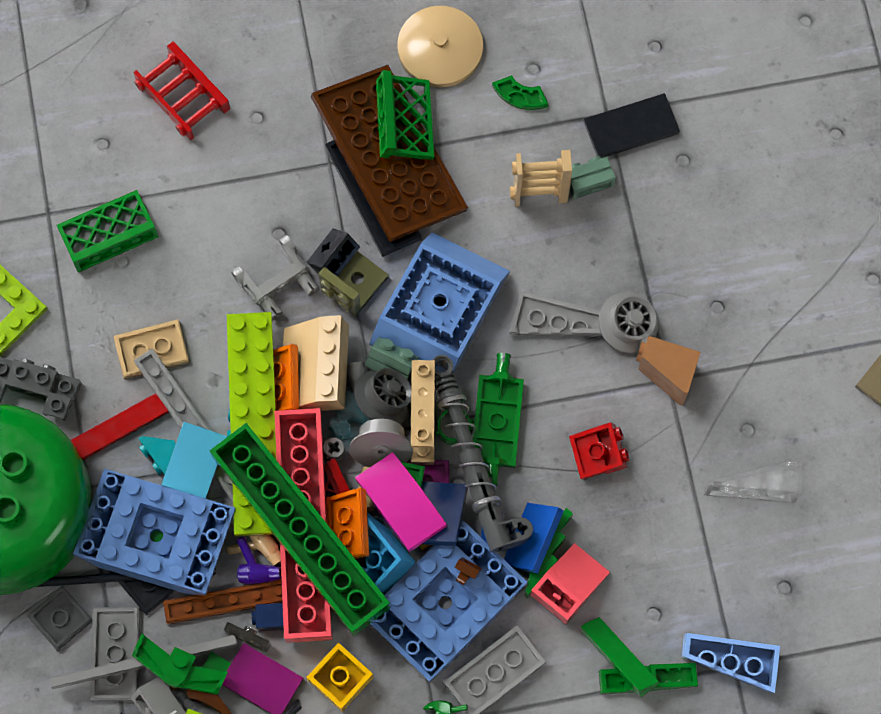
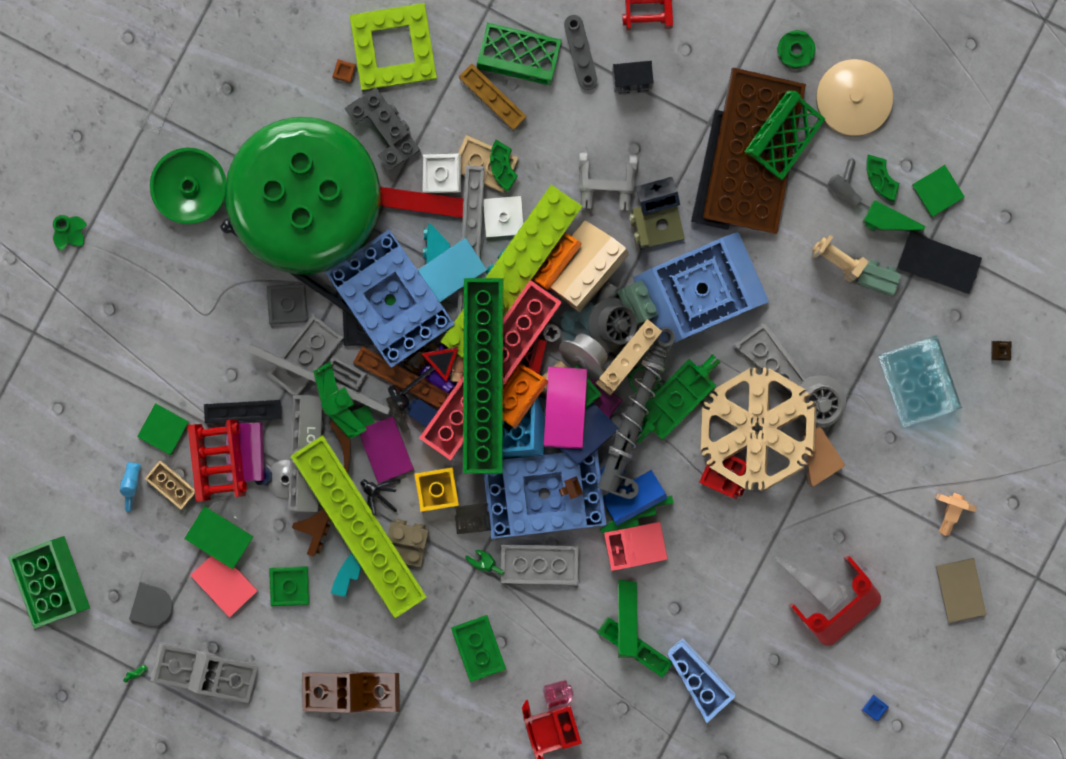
camera: 40 degrees right, 15 degrees up
none -> light grey tile [330,356,367,391]
none -> black piece [388,347,459,409]
none -> dark brown head [403,346,430,373]
none -> white plate [423,154,461,193]
none -> clear smoke plate [454,503,491,534]
none -> pearl gold plate [458,63,527,131]
none -> white plate [483,196,523,238]
none -> green tile [490,139,518,192]
none -> dark grey plate [564,15,597,90]
none -> black brick [612,60,654,95]
none -> tan plate [700,367,816,491]
none -> green tile [777,30,816,69]
none -> red windscreen [789,556,881,646]
none -> dark grey piece [828,158,862,208]
none -> green slope [862,200,926,232]
none -> clear light blue slope [878,335,962,428]
none -> green tile [912,165,965,217]
none -> light nougat piece [935,493,977,536]
none -> dark brown tile [991,341,1012,361]

